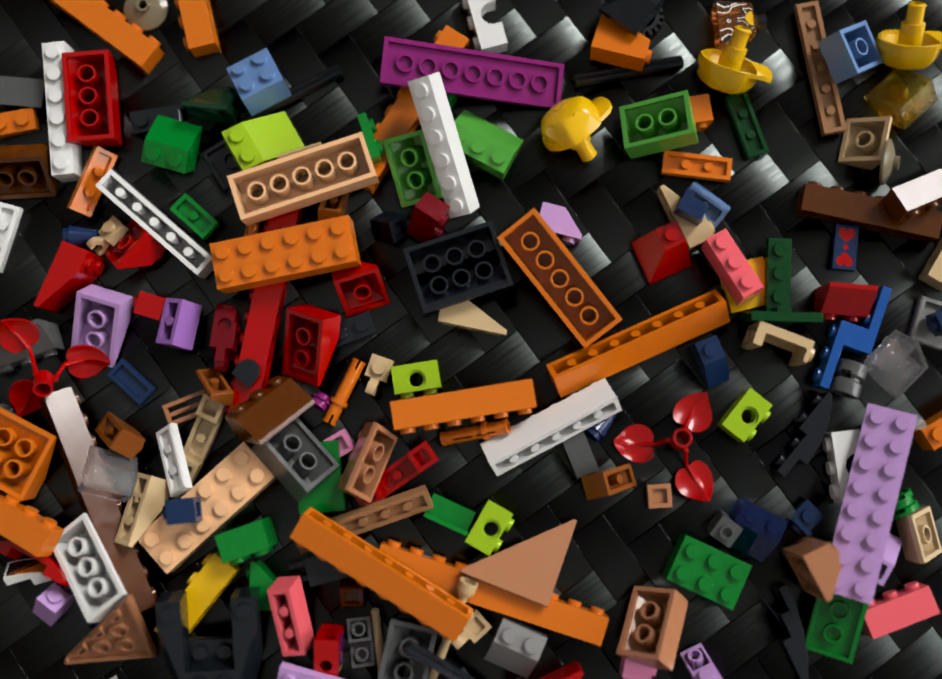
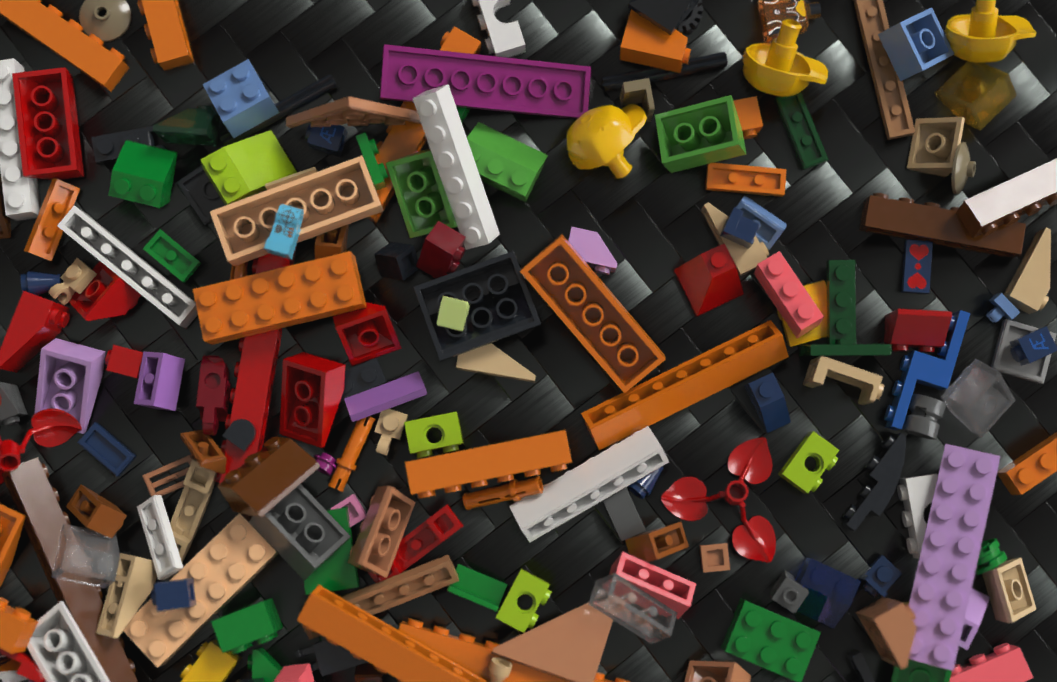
camera: 10 degrees left, 0 degrees up
none -> medium azure leg [264,204,304,260]
none -> nougat tile [286,97,421,128]
none -> dark blue brick [305,124,348,157]
none -> medium lavender tile [344,371,427,422]
none -> yellowish green slope [437,296,470,332]
none -> clear brick [589,573,677,644]
none -> coral brick [605,552,696,619]
none -> dark tan panel [620,78,655,122]
none -> medium blue tile [986,293,1020,323]

